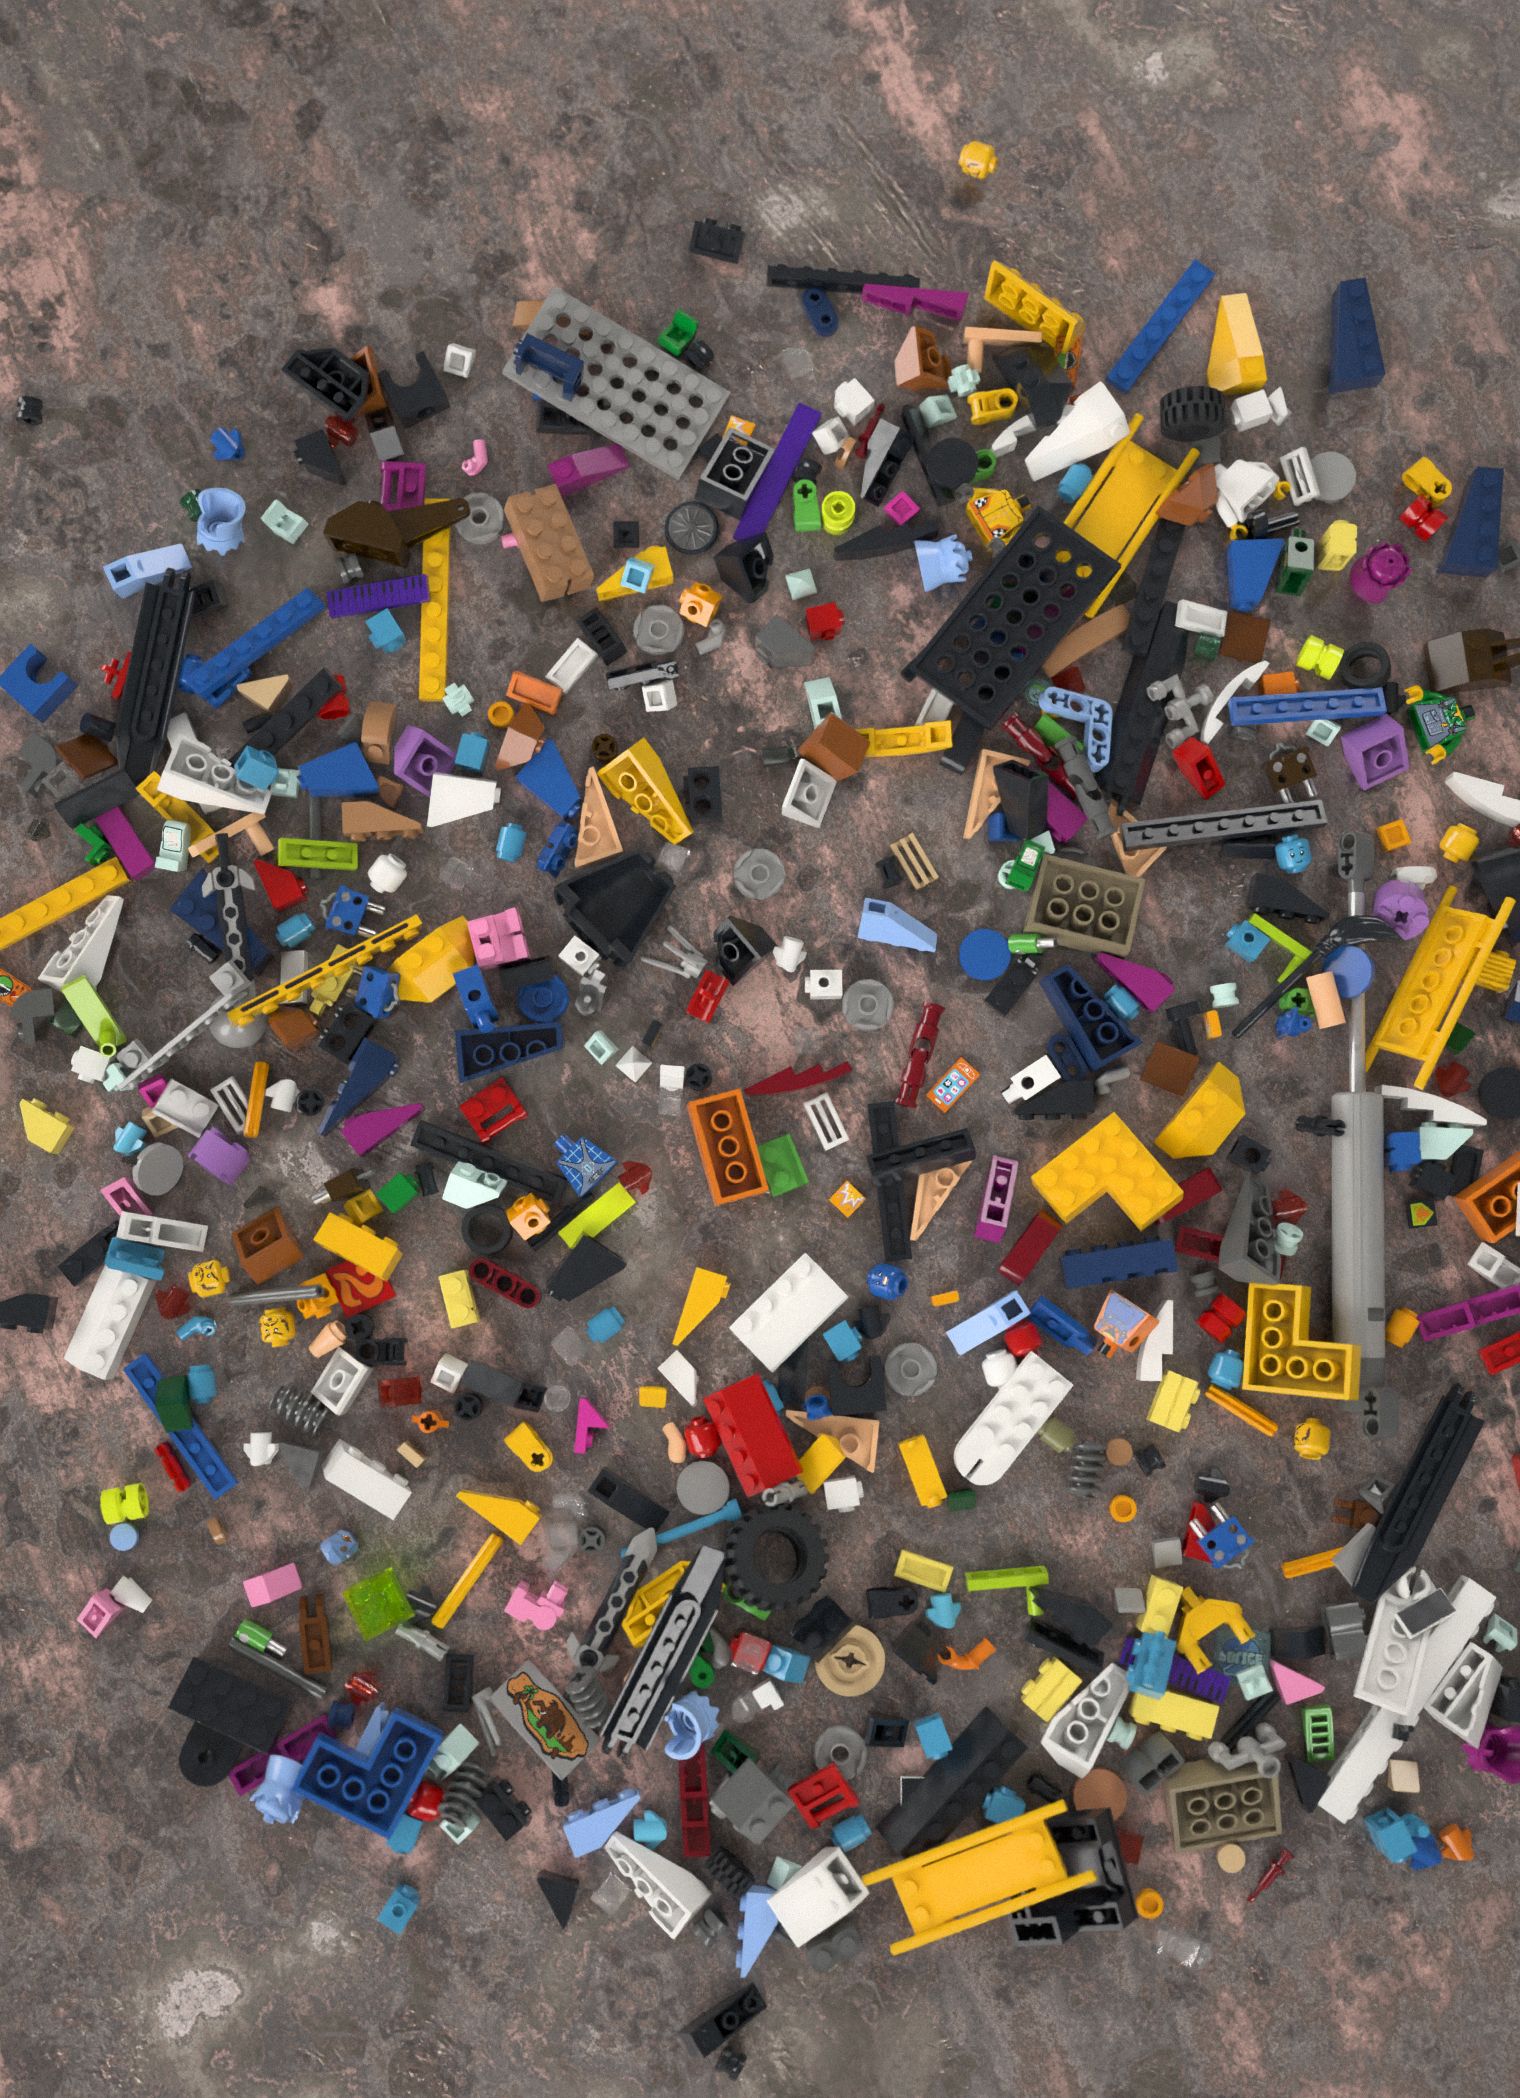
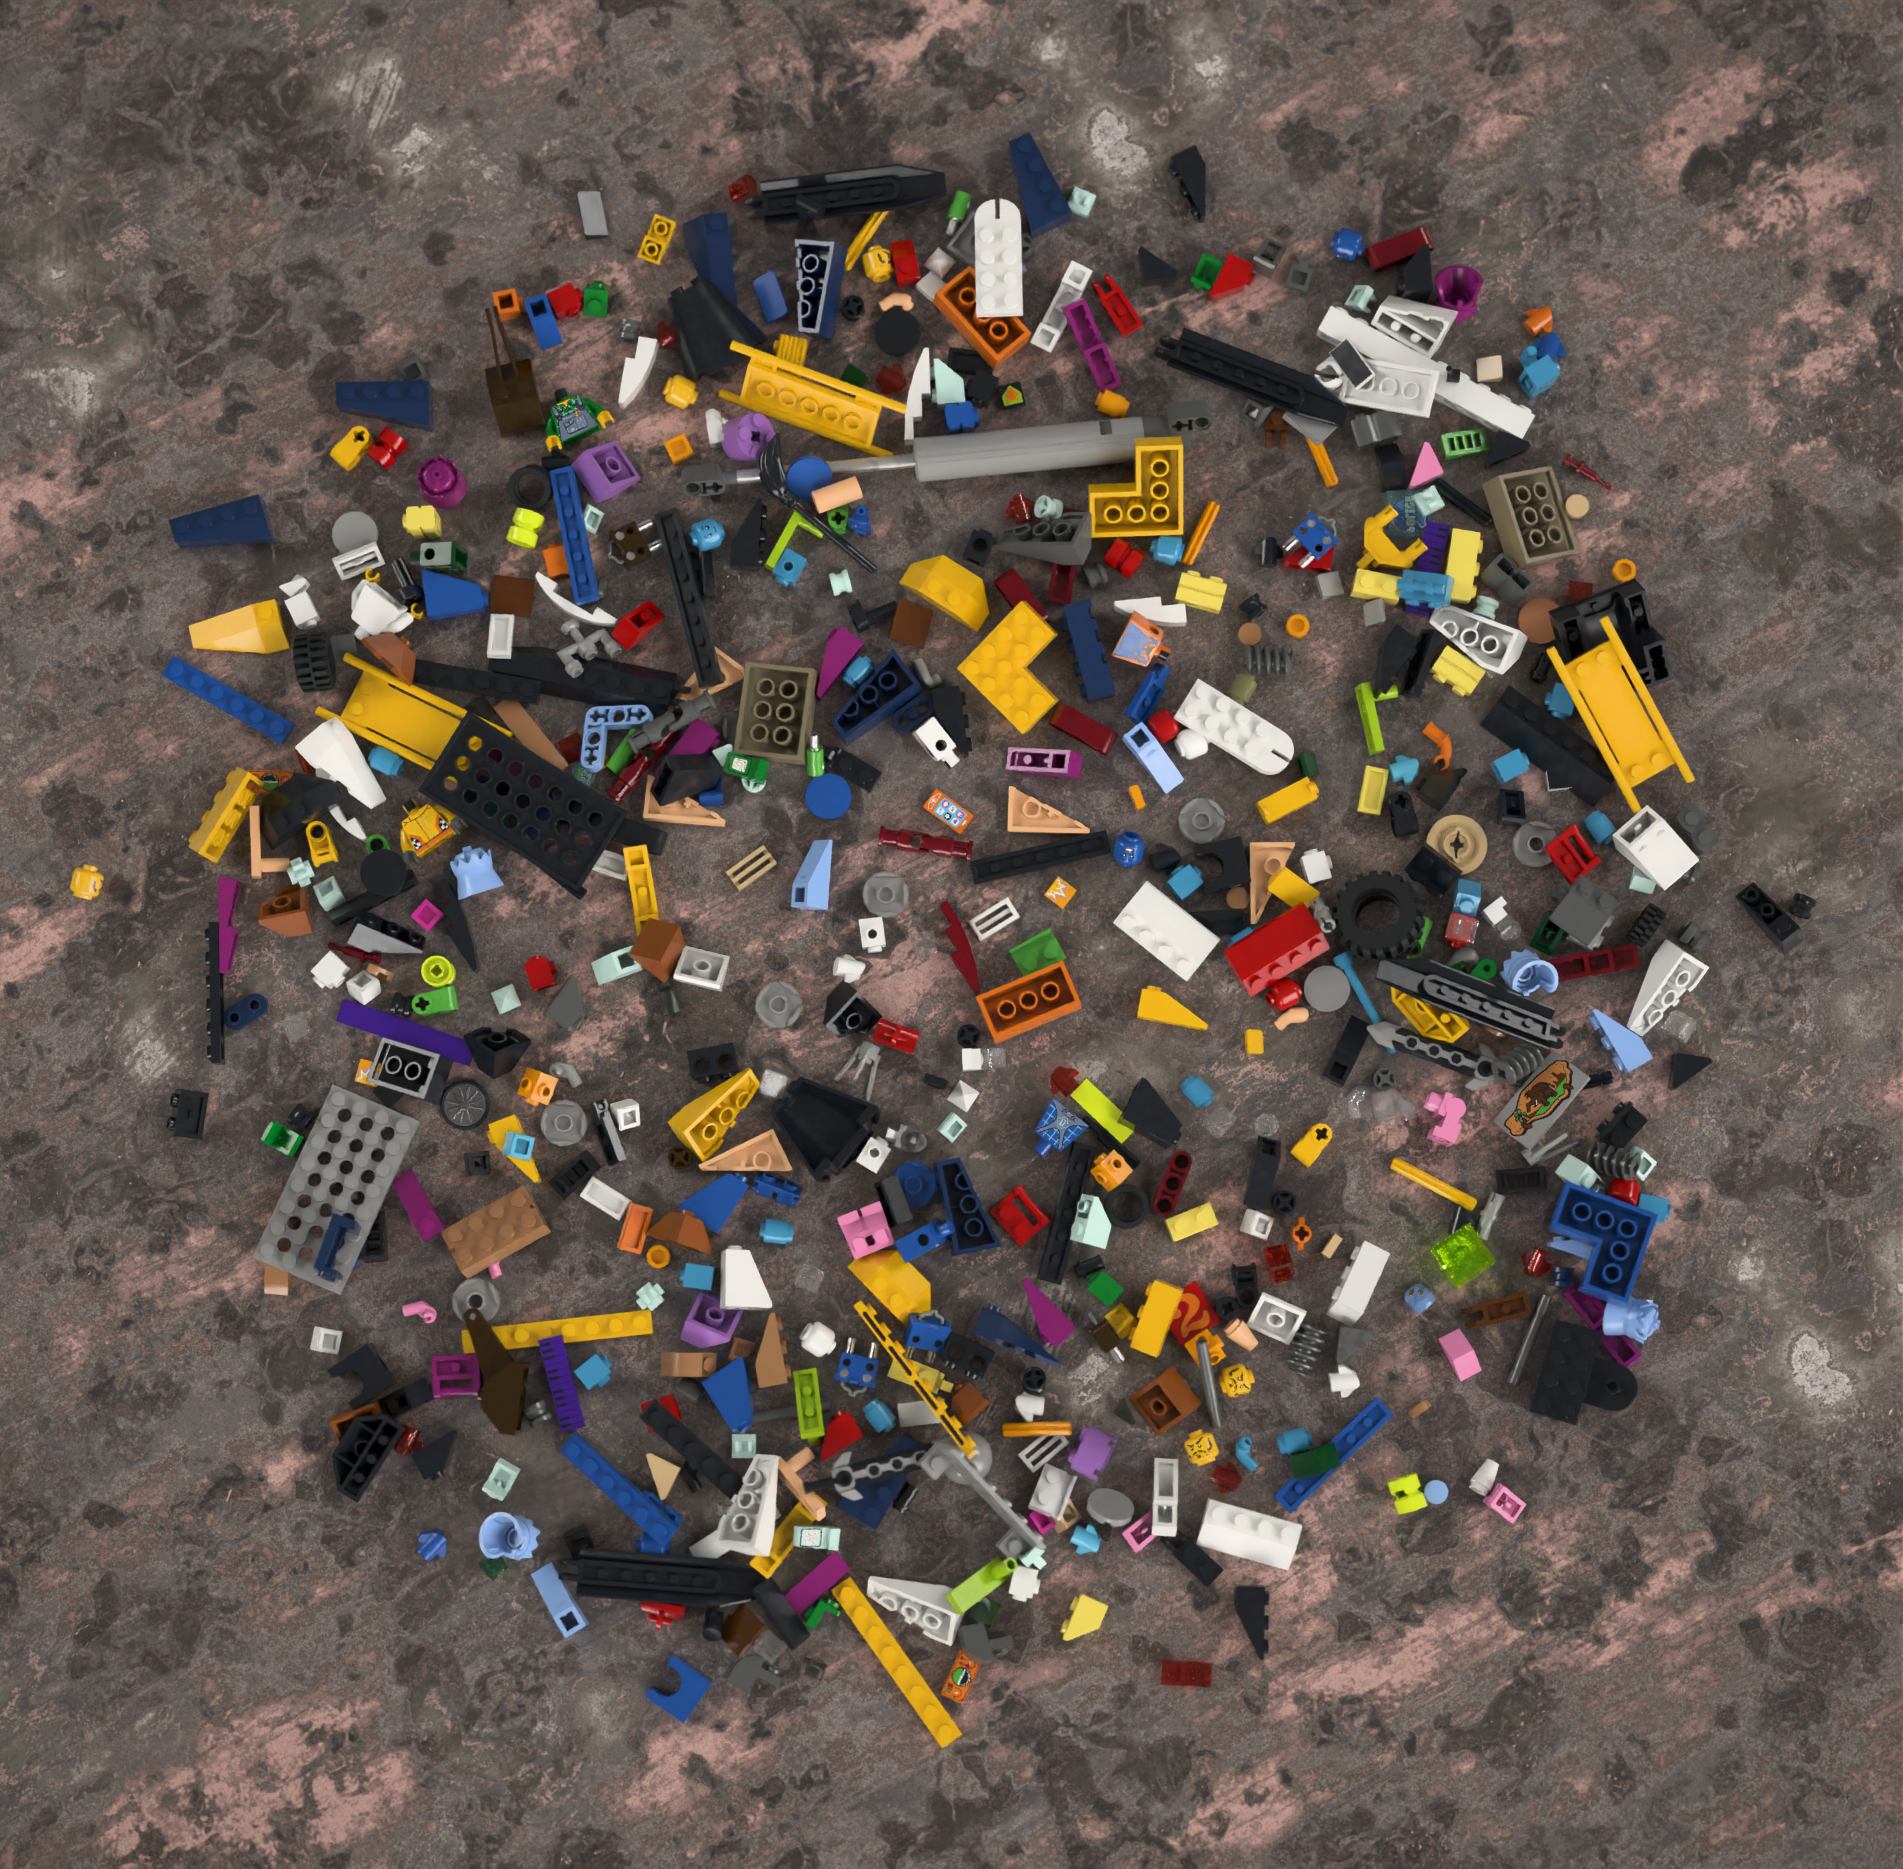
camera: 95 degrees left, 0 degrees up
black wheel [16,396,43,426] -> none
dark azure bracket [104,1237,165,1281] -> none
red axle [154,1442,192,1493] -> none
dark azure brick [234,745,279,791] -> none
bright green piece [235,1618,287,1657] -> none
dark azure brick [377,1883,422,1934] -> none
yellow slope [456,1489,542,1545] -> none
dark pink slope [574,1397,611,1454] -> none
medium azure piece [634,1810,667,1850] -> none
white slope [658,1350,699,1407] -> none
light blue slope [736,1885,778,1978] -> none
blue plate [803,1395,833,1420] -> none
black slope [866,1128,976,1187] -> none
black bush [875,856,905,889] -> none
clear slope [1151,1924,1215,1971] -> none
clear green wheel [1193,632,1220,662] -> none
light orange tile [1202,1010,1222,1040] -> none
light grey piece [1208,1722,1286,1778] -> none
yellow head [1294,1418,1331,1460] -> none
black pin [1295,1115,1346,1137] -> none

